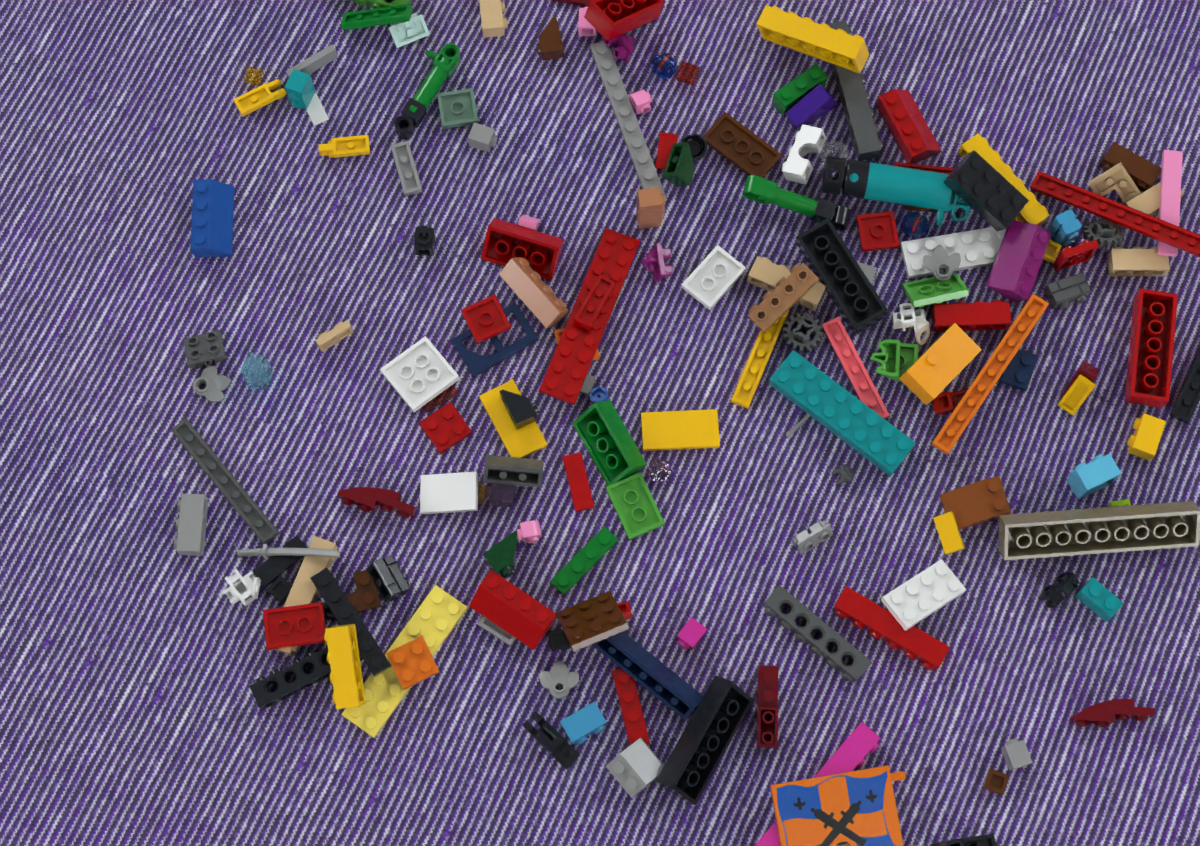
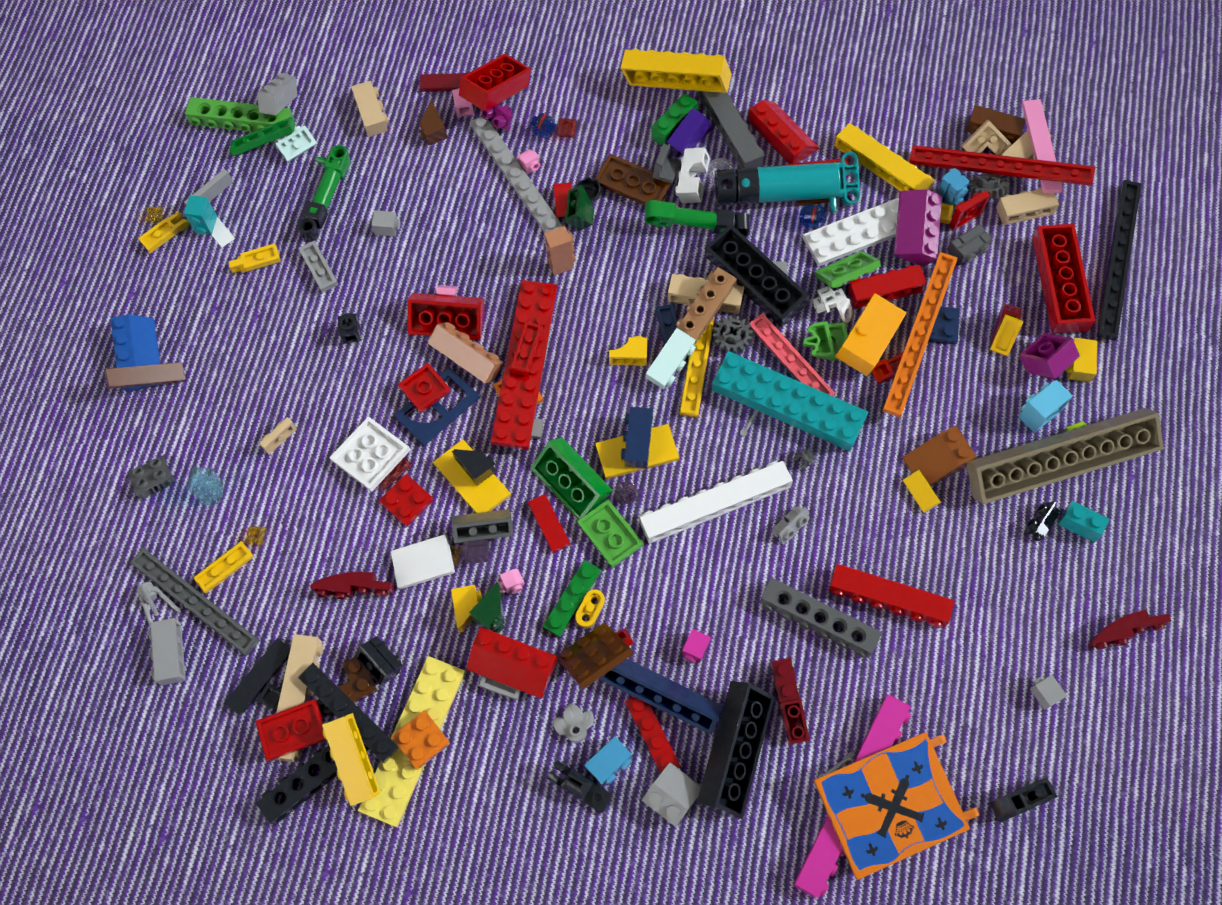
camera: 10 degrees left, 5 degrees down
light grey plate [193,366,231,402] -> none
white piece [223,569,261,606] -> none
light grey sword [237,544,340,559] -> none
sand green plate [437,88,479,129] -> none
black tile [548,629,570,652] -> none
blue tile [589,386,609,404] -> none
magenta hips [642,243,674,282] -> none
white plate [681,245,746,310] -> none
red plate [856,211,899,252] -> none
white plate [881,559,966,631] -> none
light grey plate [923,245,961,281] -> none
black brick [944,150,1029,232] -> none
reddish brown plate [983,768,1009,796] -> none
none -> tile [104,362,186,389]
none -> light grey plant [137,582,180,625]
none -> yellow tile [193,541,254,594]
none -> clear yellow plate [245,526,267,546]
none -> yellow slope [451,585,482,632]
none -> yellow plate [576,589,605,628]
none -> yellow arch [609,336,647,366]
none -> dark blue brick [621,406,653,469]
none -> white brick [640,461,793,544]
none -> light aqua brick [645,328,696,390]
none -> dark grey panel [652,144,681,183]
none -> dark blue tile [655,304,678,346]
none -> light grey hinge [818,752,856,778]
none -> magenta brick [1019,333,1080,379]

